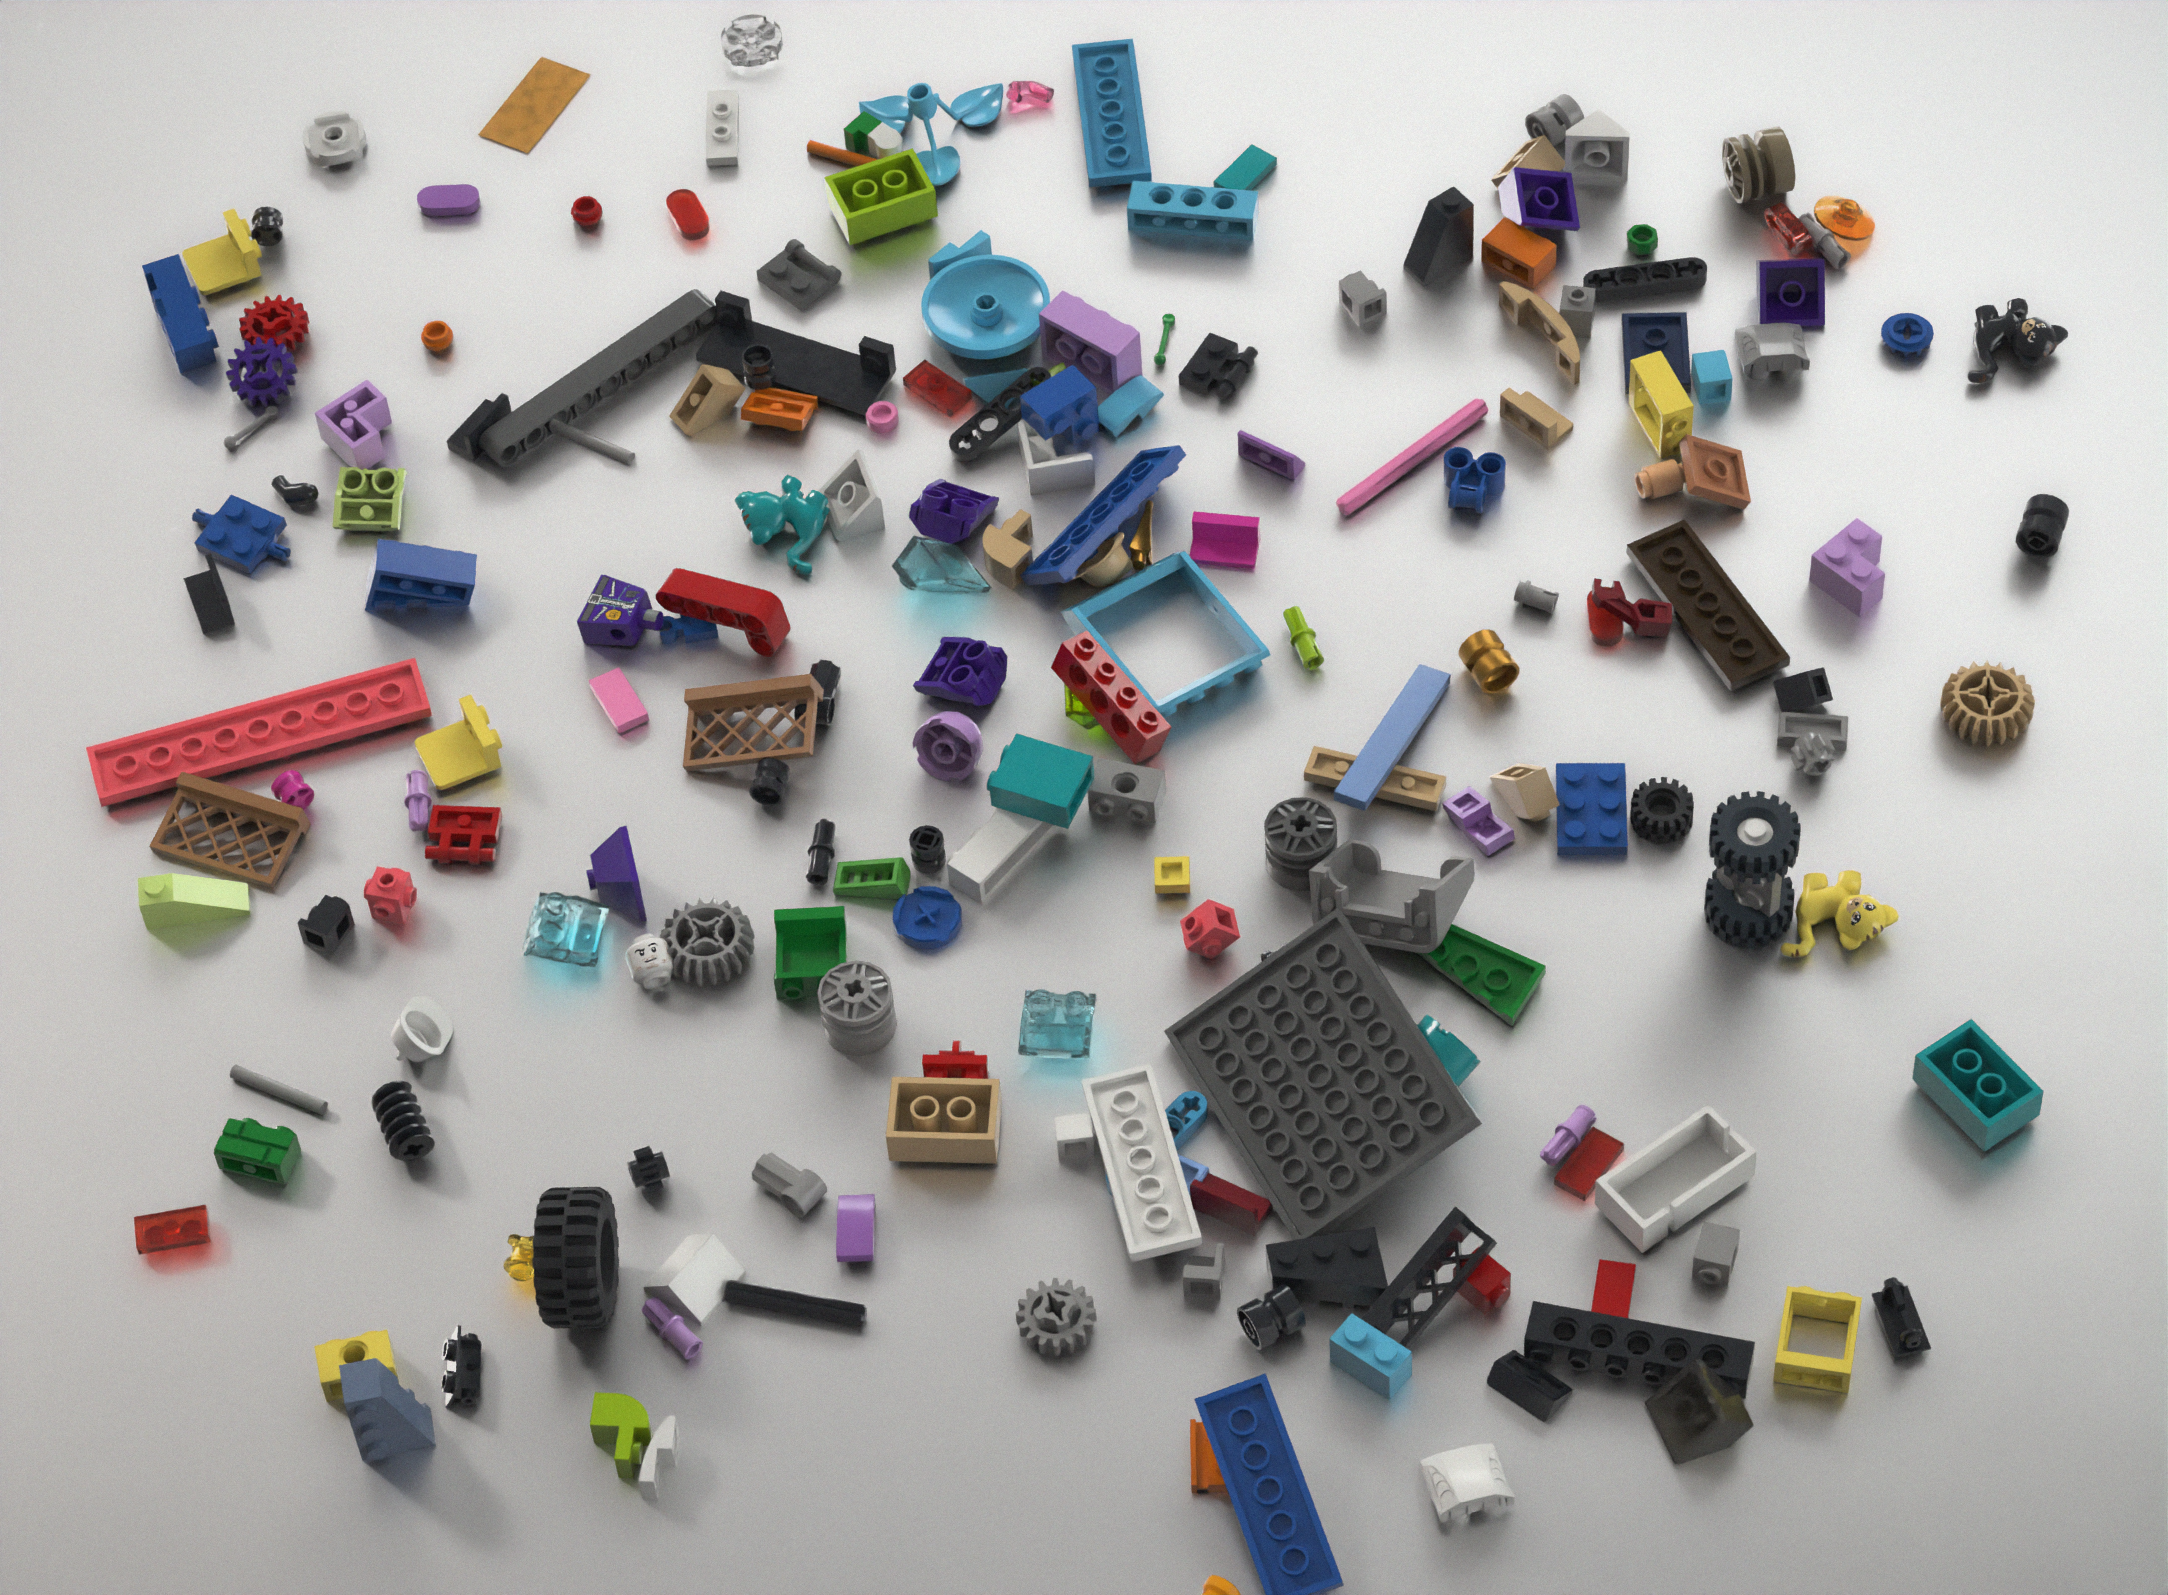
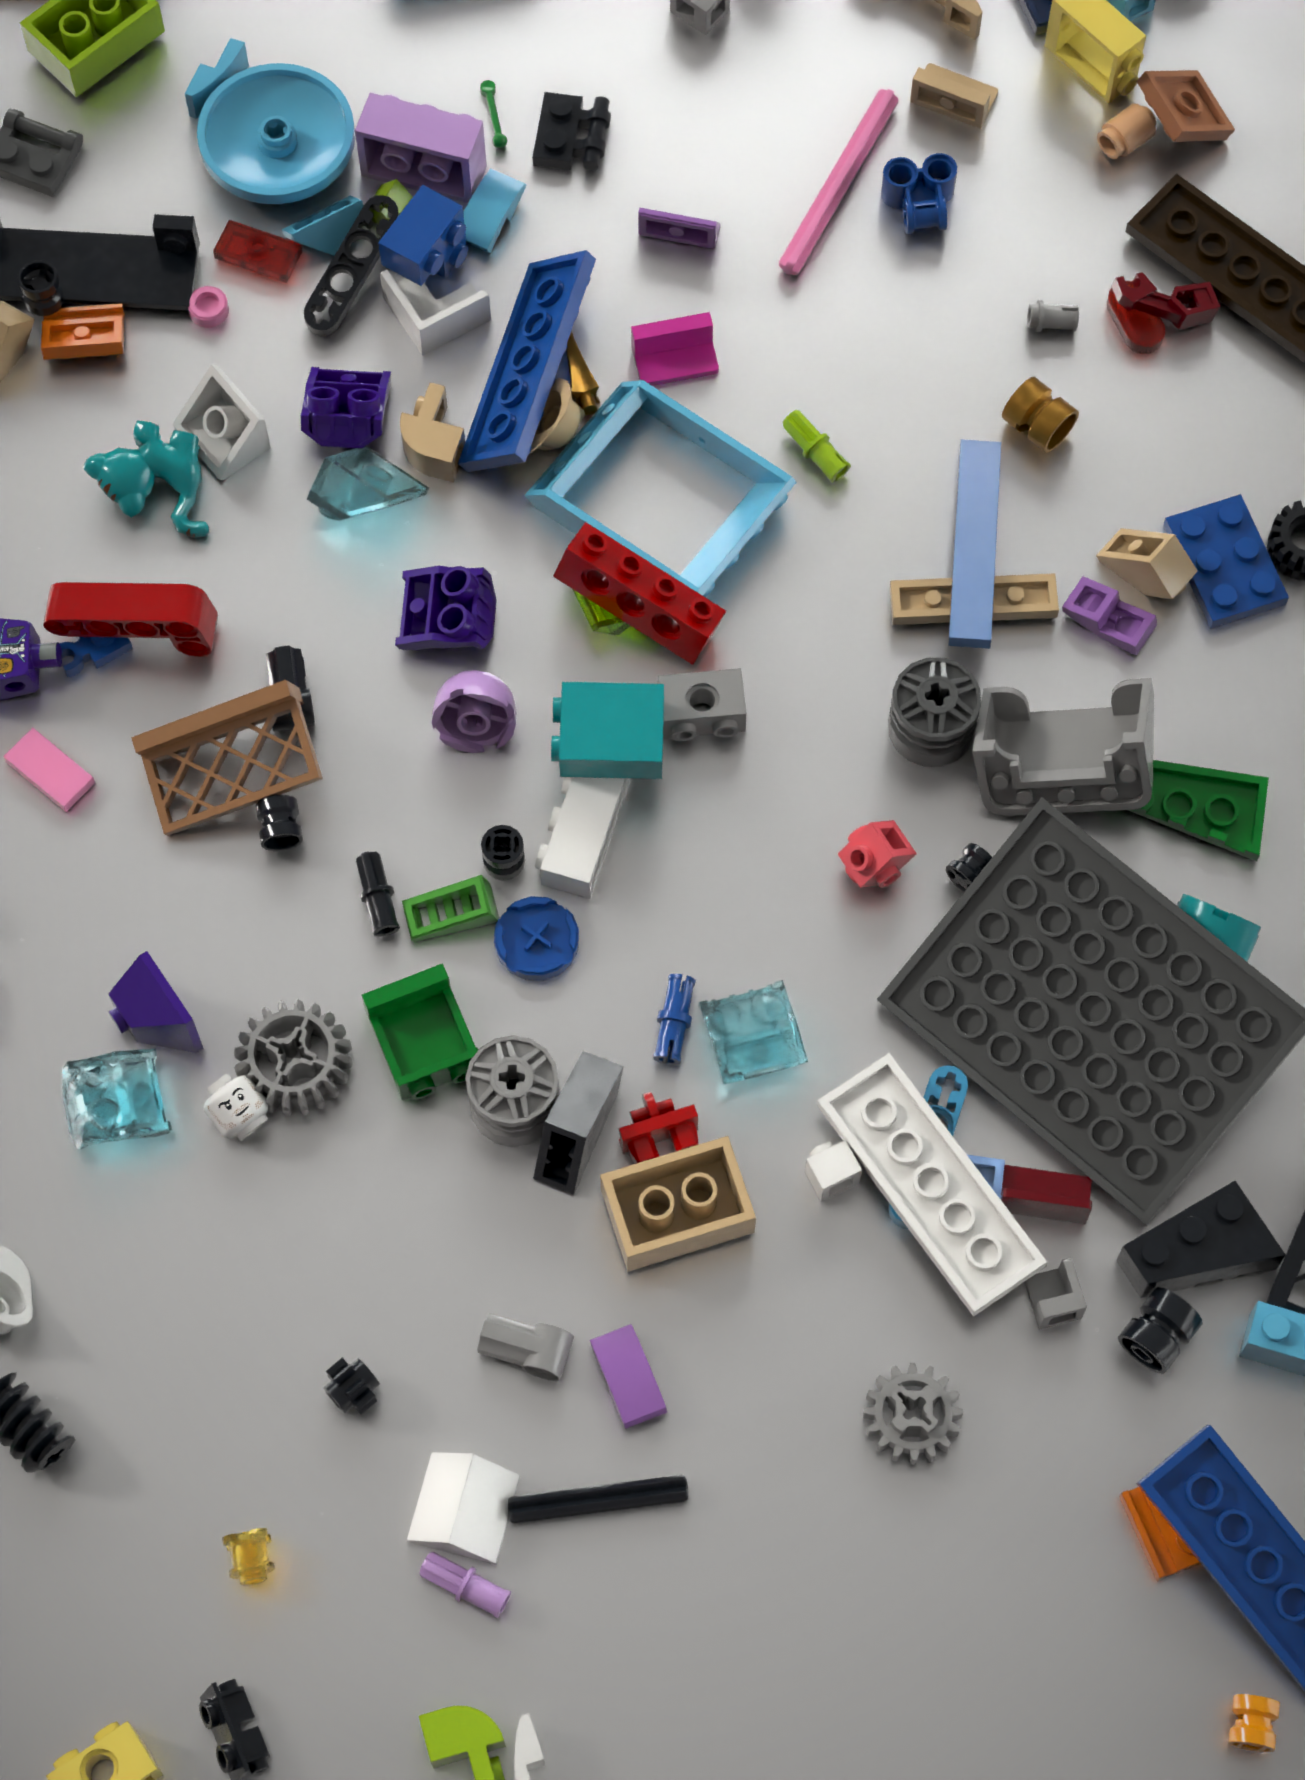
camera: 25 degrees left, 15 degrees up
black tyre [533,1187,619,1329] -> none
light yellow plate [1154,856,1190,894] -> none
none -> slope [533,1051,624,1195]
none -> blue pin [653,974,696,1065]

